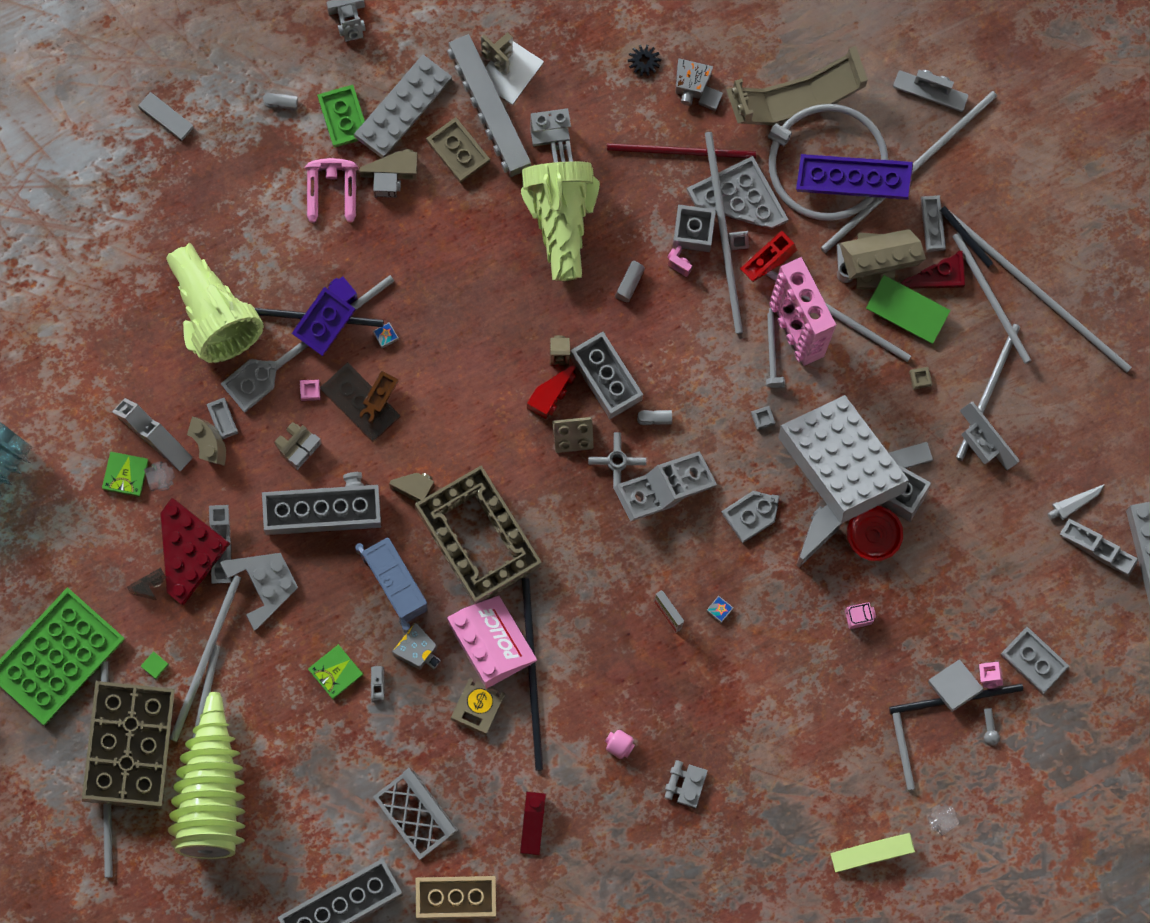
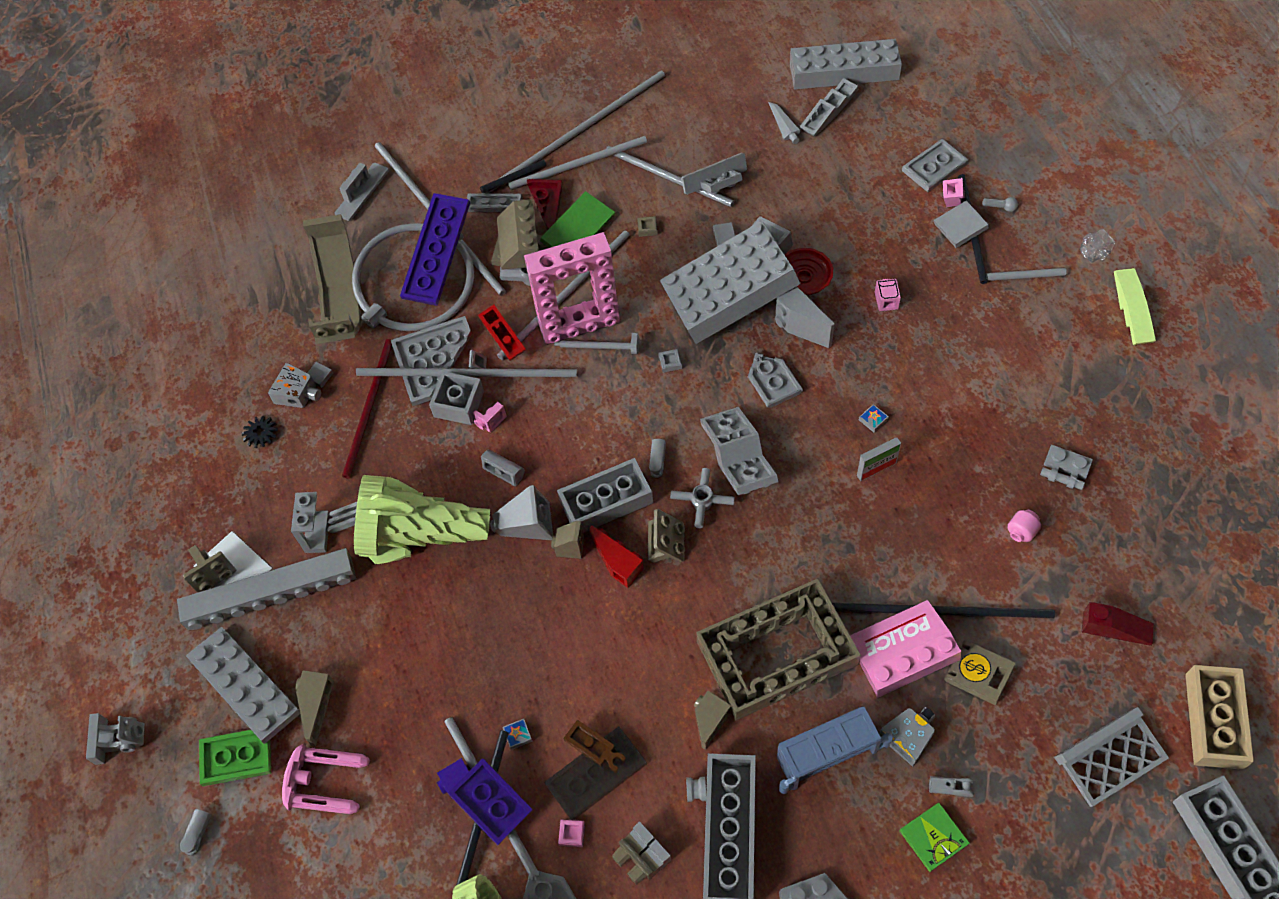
camera: 70 degrees left, 15 degrees down
light grey brick [373,173,401,198] -> none
dark tan plate [426,117,490,183] -> none
none -> light grey slope [490,485,553,540]

